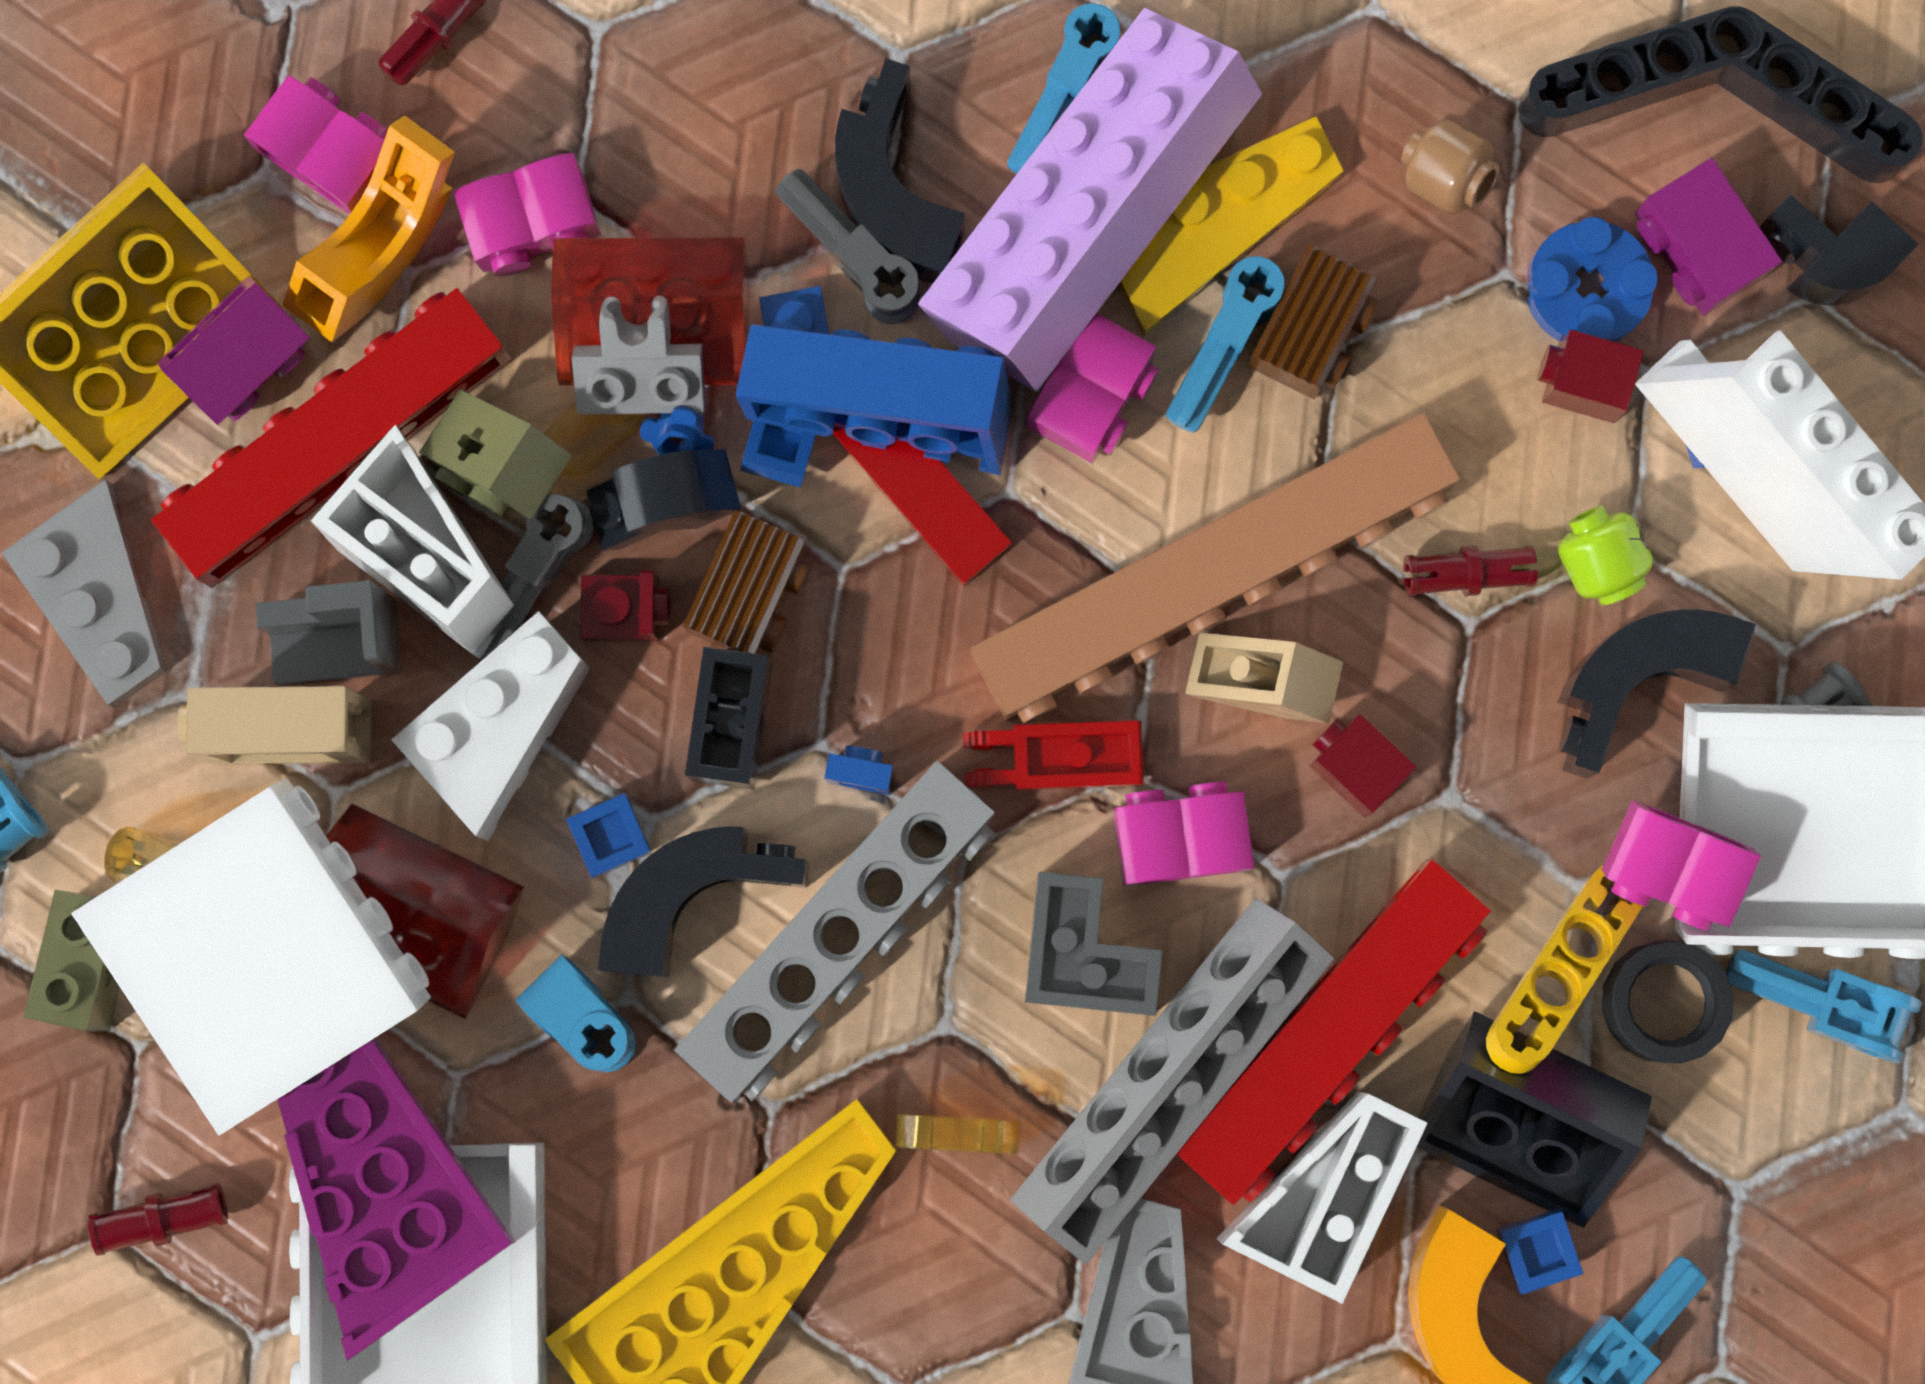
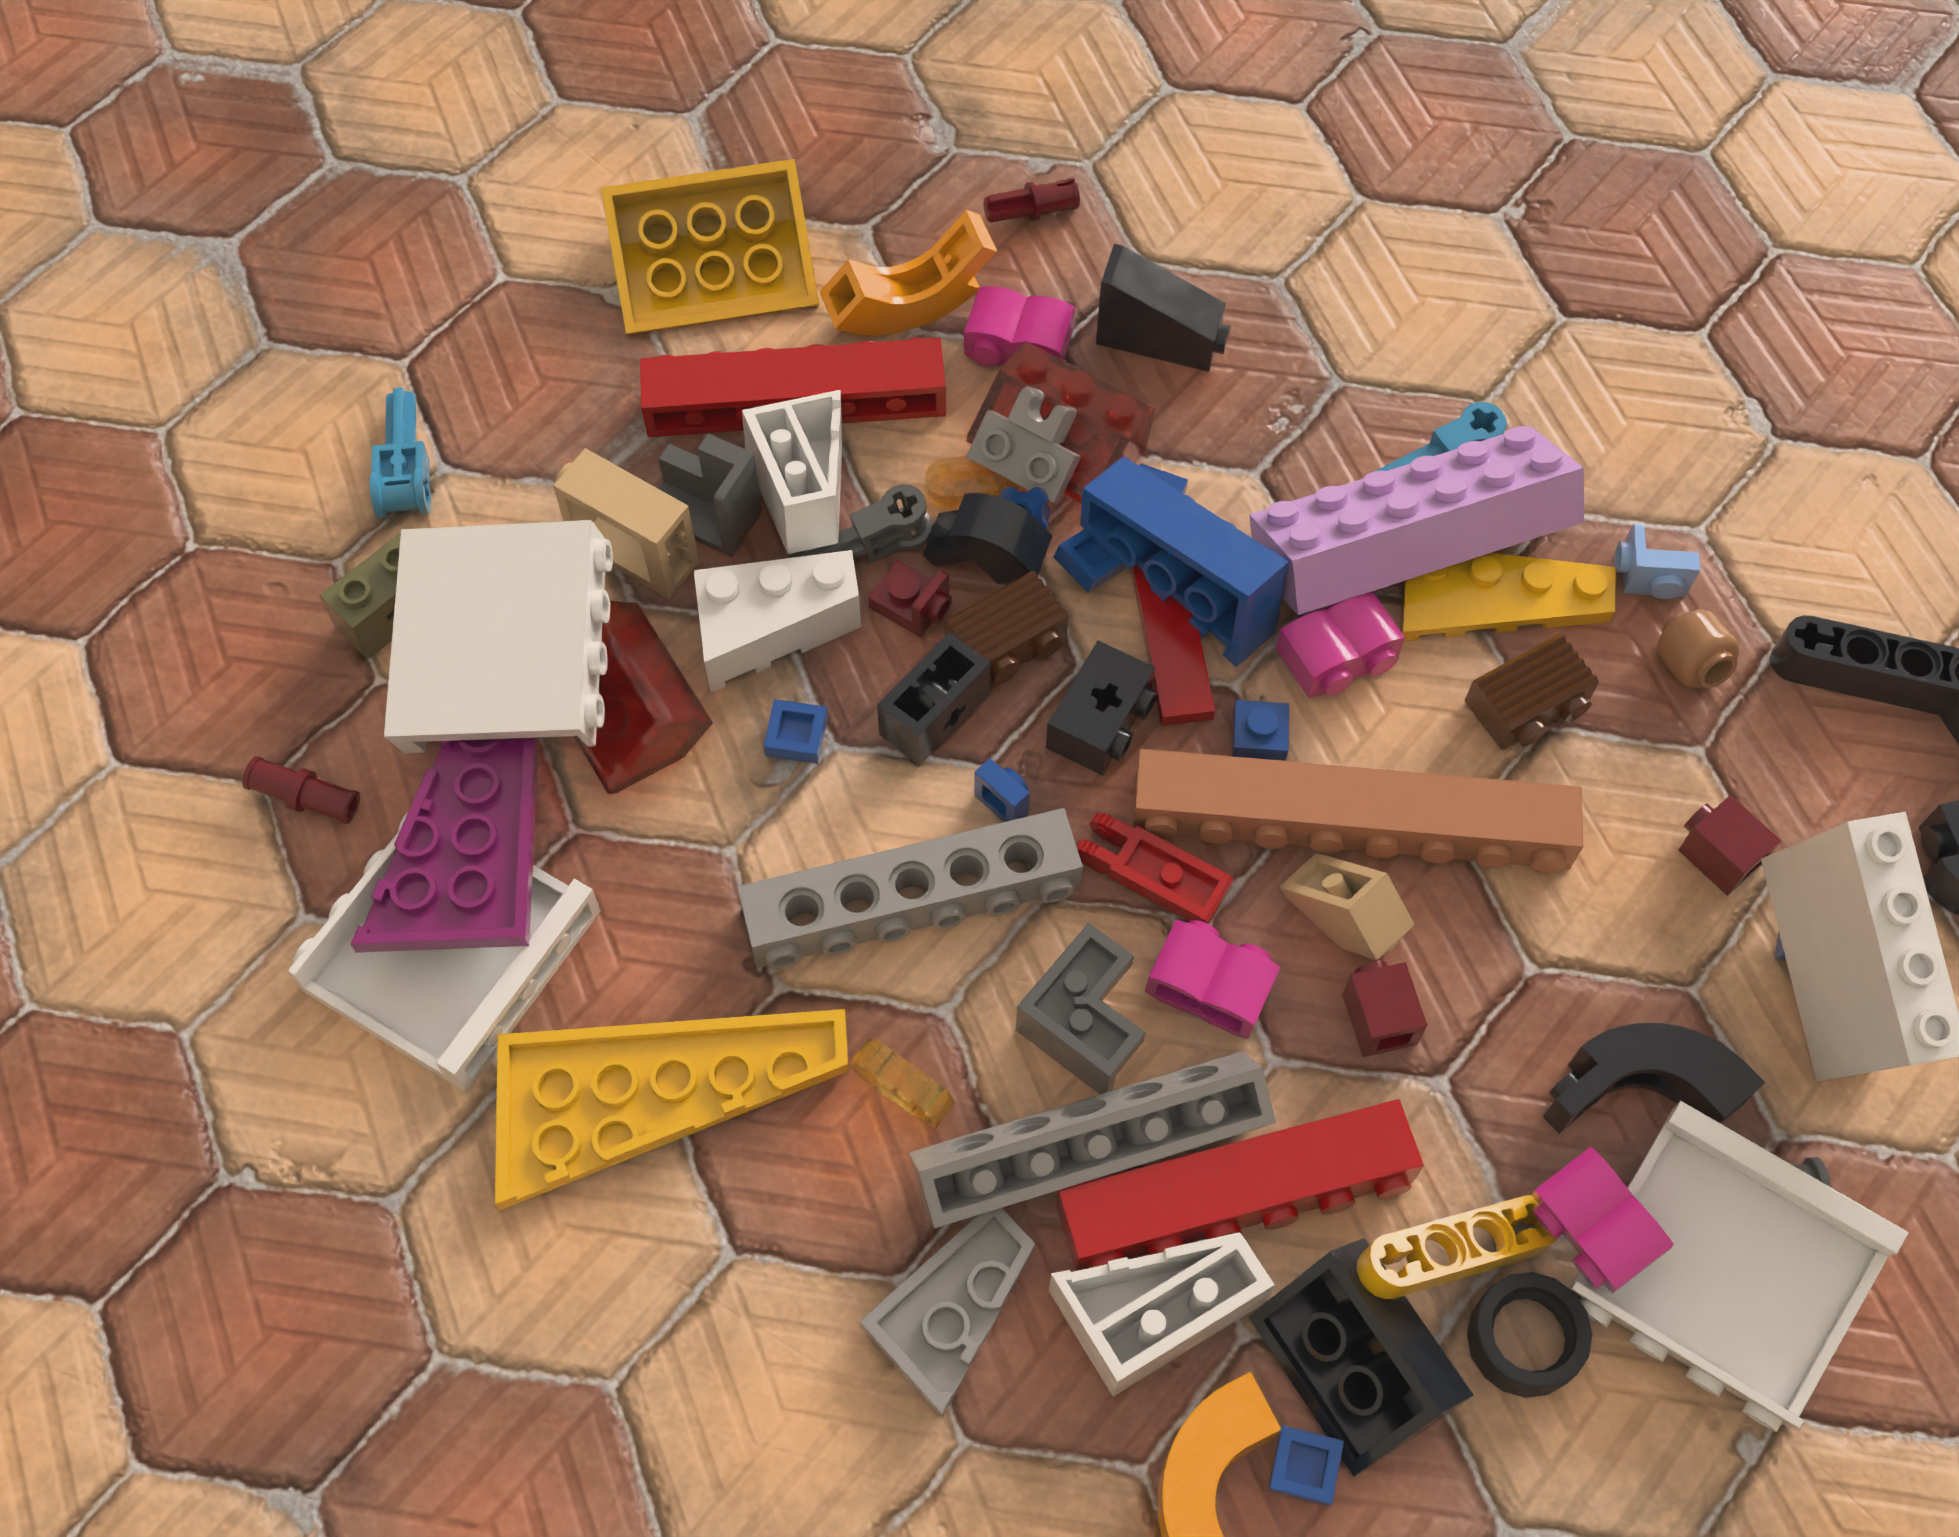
camera: 30 degrees right, 20 degrees down
light grey wing [1,479,167,708] -> none
magenta brick [157,276,310,426] -> none
dark pink brick [244,75,388,215] -> none
olive brick [419,389,572,520] -> none
dark azure piece [515,954,637,1073] -> none
black arch [598,827,809,977] -> none
dark grey connector [775,168,920,325] -> none
black arch [835,58,965,284] -> none
dark azure connector [1166,256,1285,433] -> none
dark red pin [1403,545,1538,597] -> none
blue plate [1527,217,1658,342] -> none
lime head [1557,506,1654,605] -> none
magenta brick [1635,157,1782,317] -> none
dark azure connector [1726,949,1922,1064] -> none
none -> black brick [1046,640,1158,776]
none -> black slope [1096,244,1231,372]
none -> blue plate [1232,700,1289,761]
none -> light blue bracket [1614,524,1700,599]

